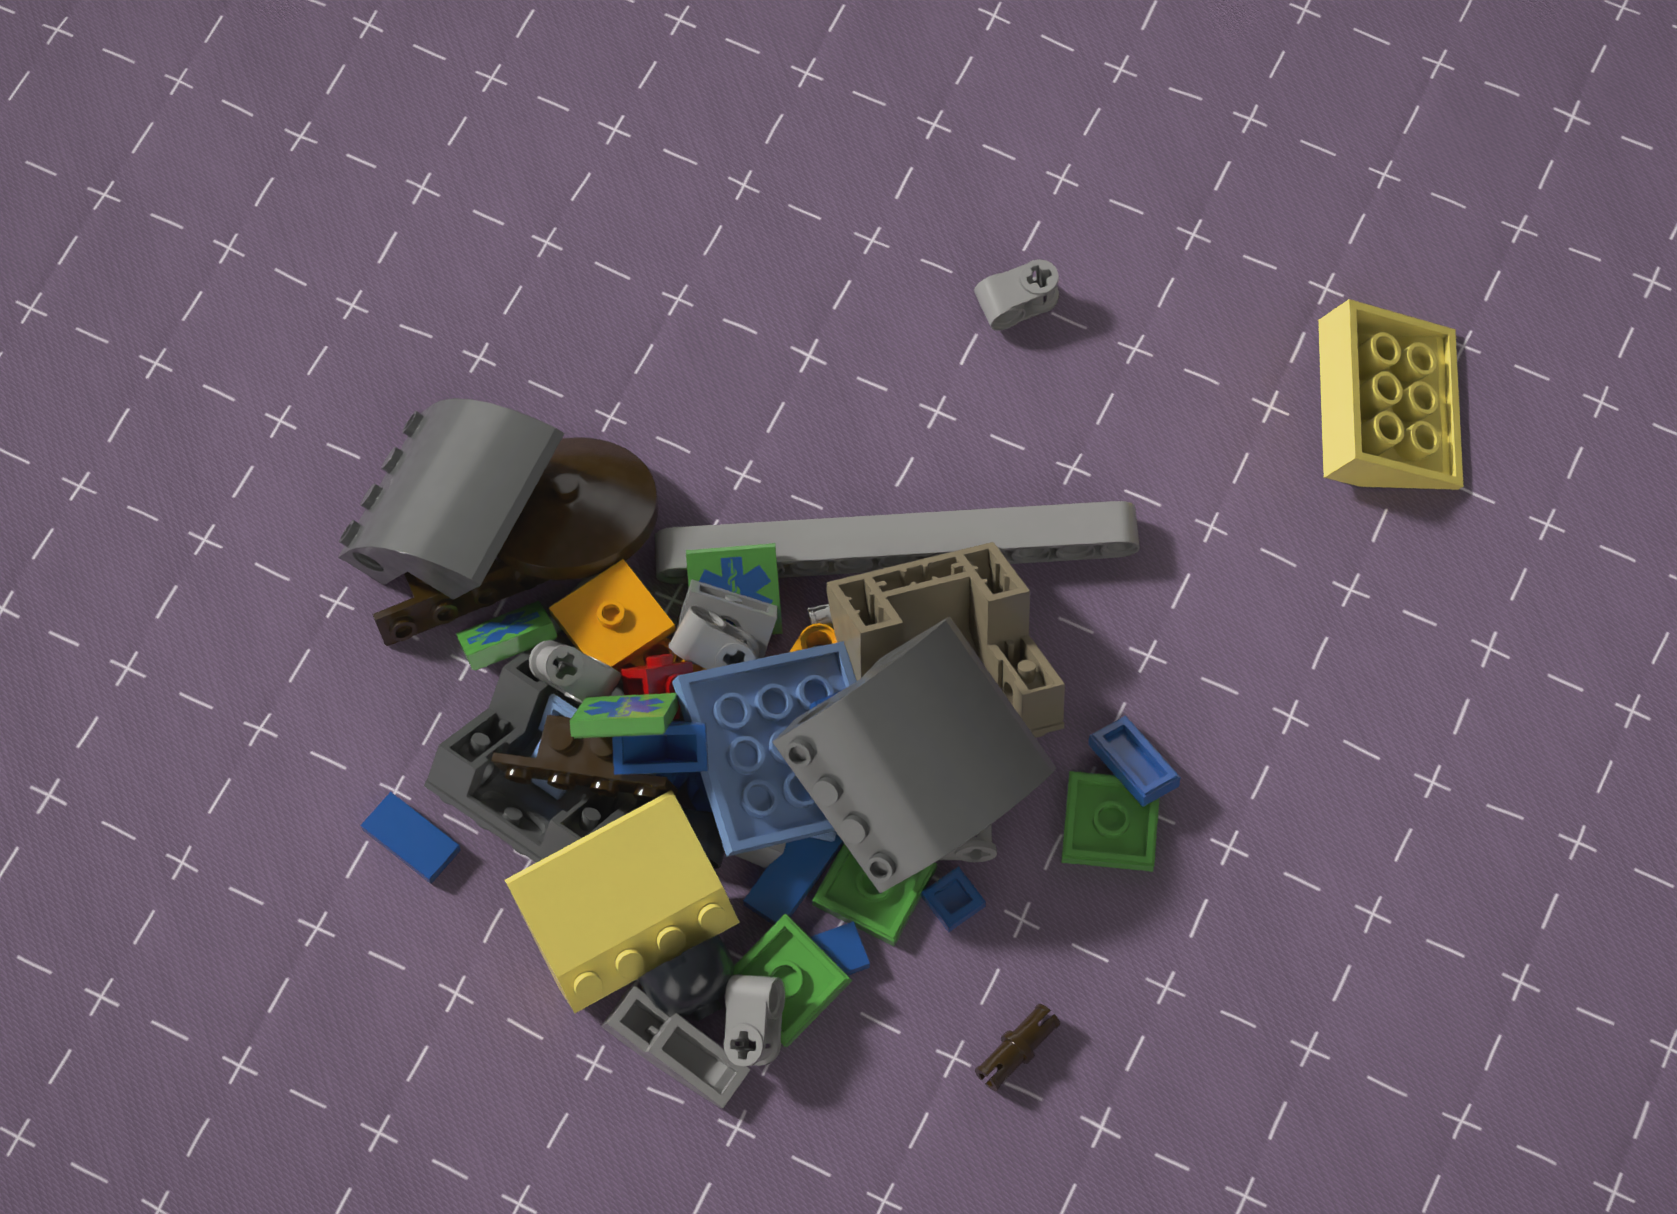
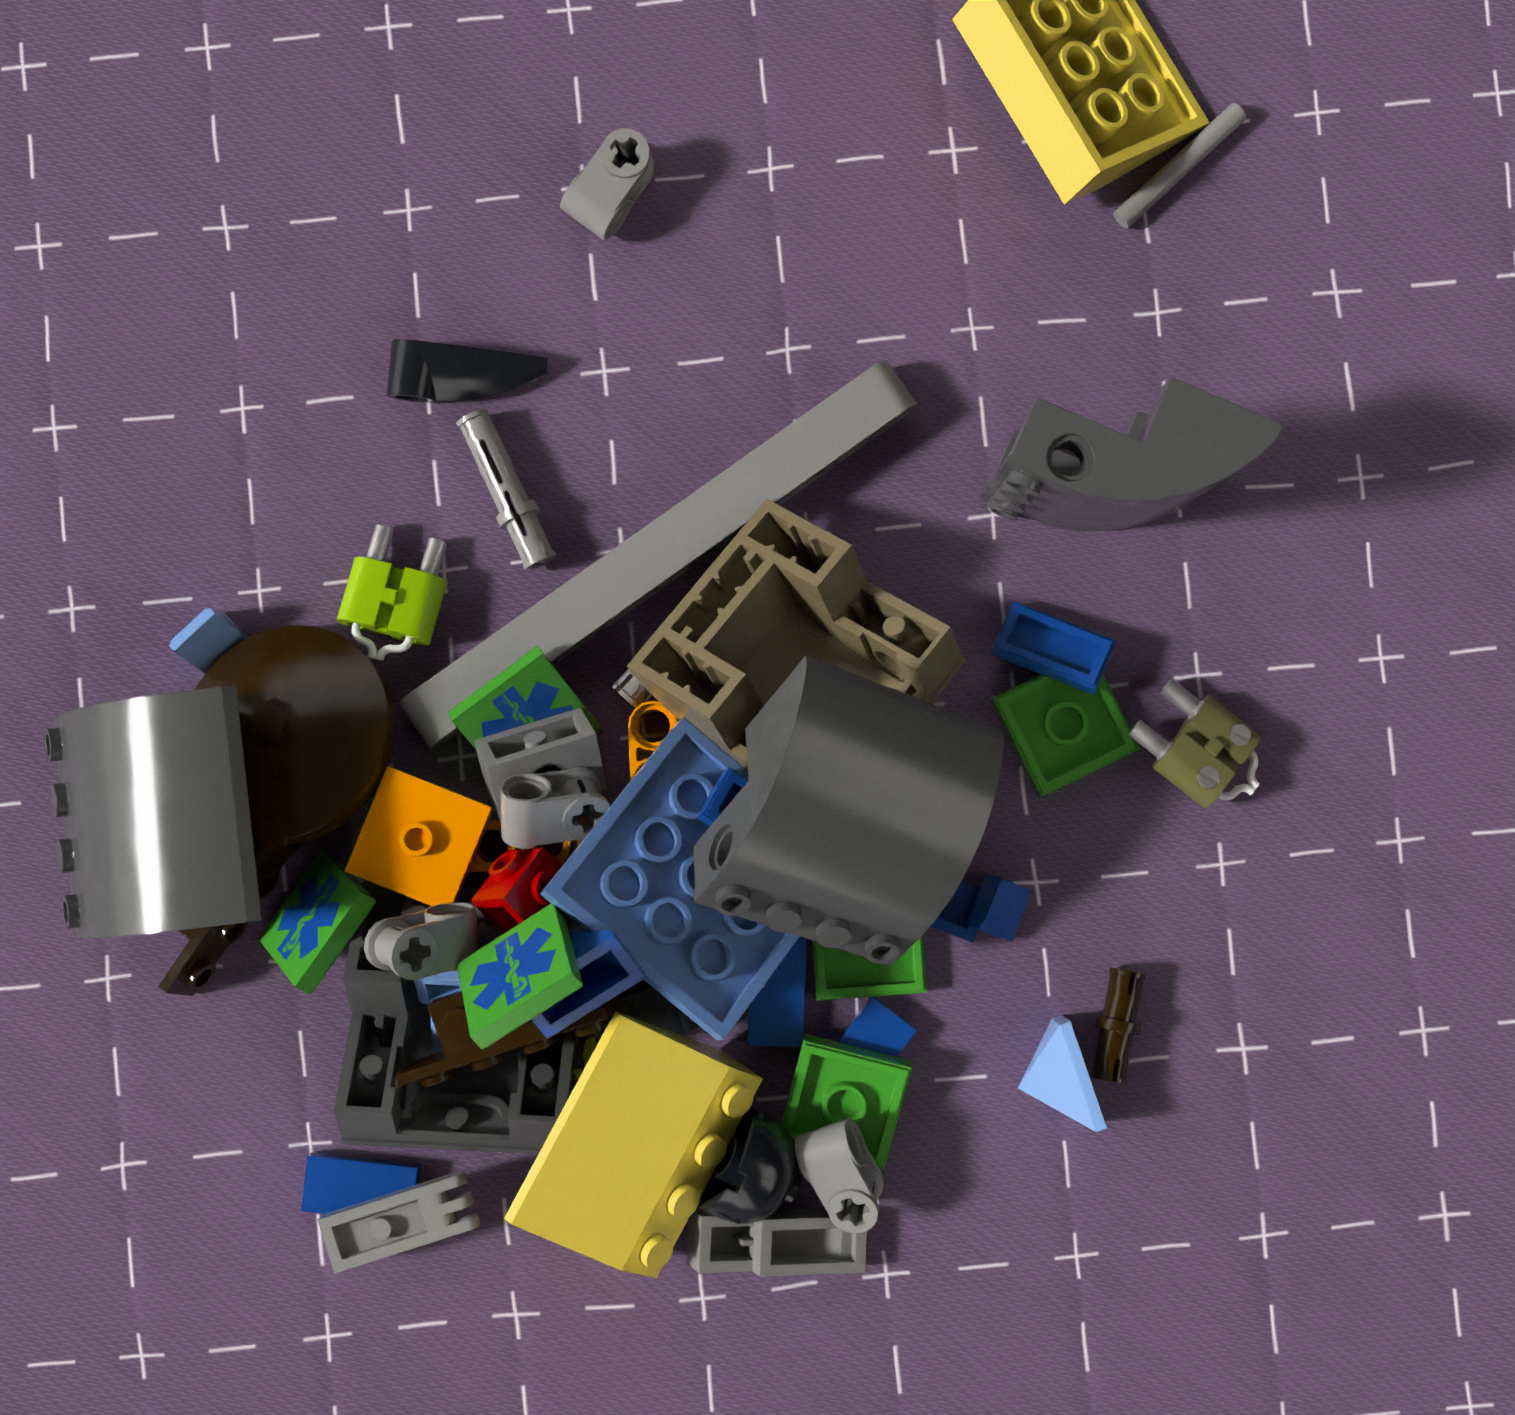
camera: 30 degrees left, 20 degrees up
none -> light blue slope [169,607,248,673]
none -> light grey hinge [318,1170,481,1274]
none -> lime piece [336,524,447,661]
none -> black piece [386,339,548,403]
none -> light grey pin [456,408,557,571]
none -> blue tile [967,873,1032,942]
none -> dark grey slope [980,377,1283,532]
none -> light blue slope [1018,1015,1107,1132]
none -> light grey bar [1113,103,1247,229]
none -> olive piece [1128,679,1262,809]

